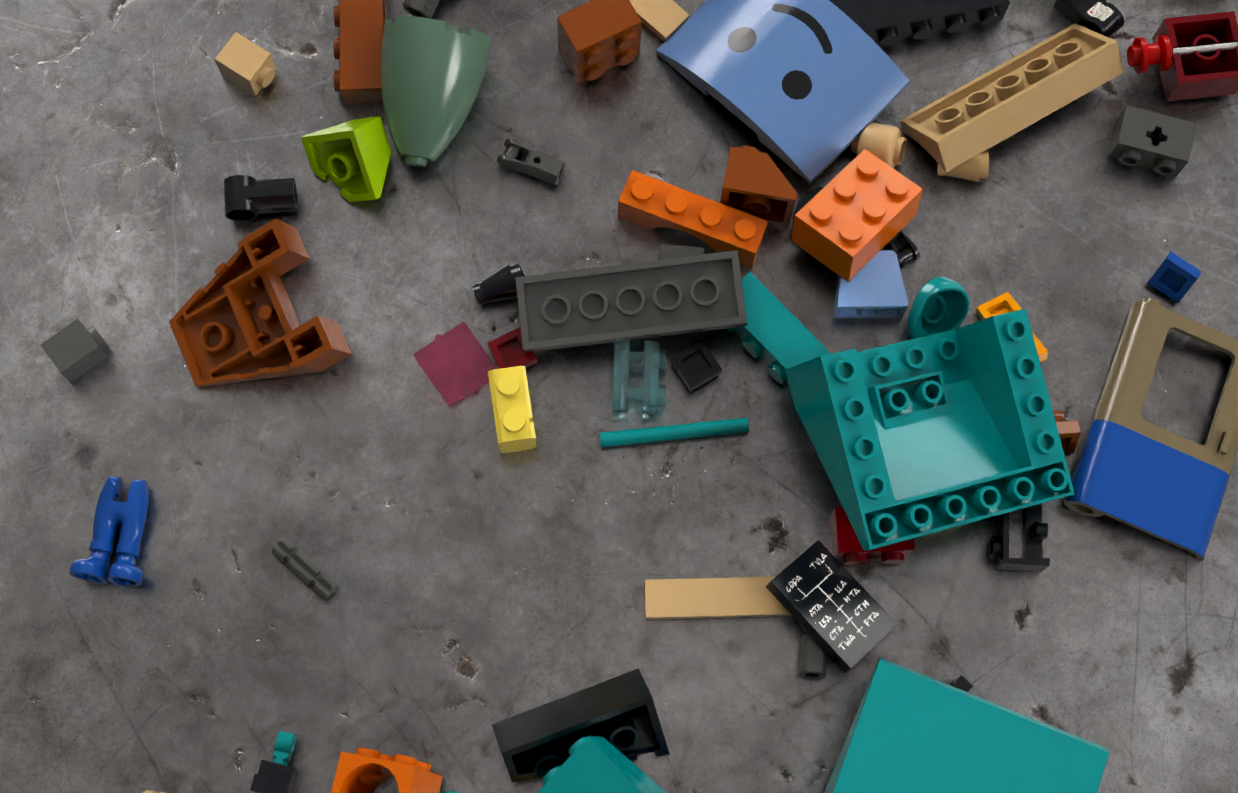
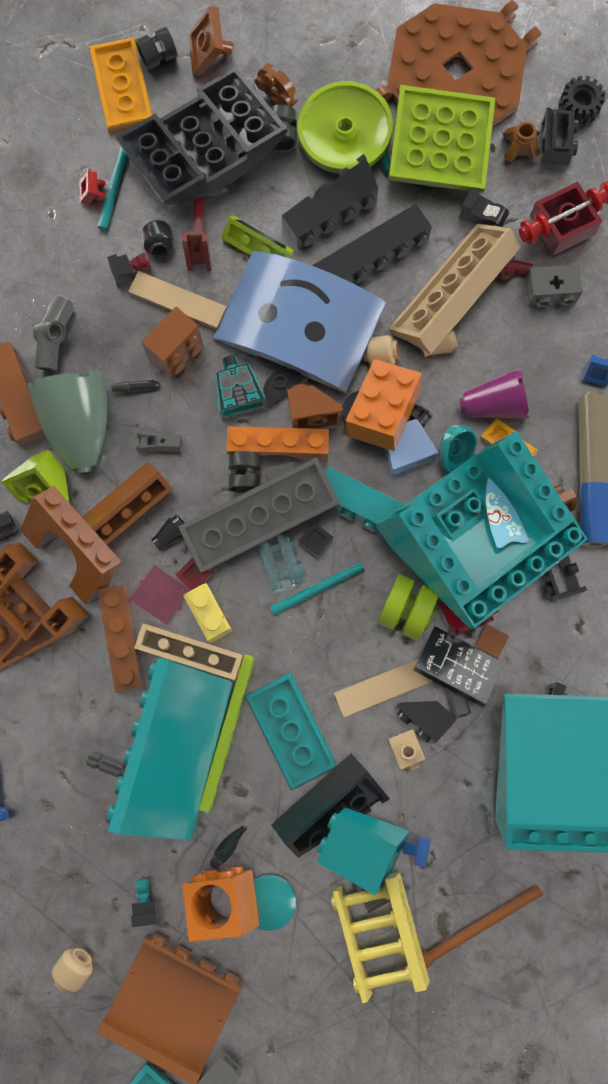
camera: 15 degrees left, 5 degrees up
none -> dark orange arch [20,486,121,605]
none -> dark orange brick [82,462,172,545]
none -> dark orange brick [98,584,146,694]
none -> teal slope [106,658,235,840]
none -> piece [111,379,160,392]
none -> tan brick [134,623,244,682]
none -> lime tile [199,654,255,813]
none -> black bar [210,826,247,869]
none -> torso [215,355,266,418]
none -> pearl dark grey wheel [227,451,261,493]
none -> teal tile [245,672,337,791]
none -> black plate [263,369,307,408]
none -> lime wheel [377,574,438,641]
none -> tan brick [387,729,425,772]
none -> black slope [395,701,457,743]
none -> magenta cone [459,368,530,419]
none -> dark orange tile [474,624,509,659]
none -> medium azure sticker [486,478,529,548]
none -> dark red arm [498,259,533,280]

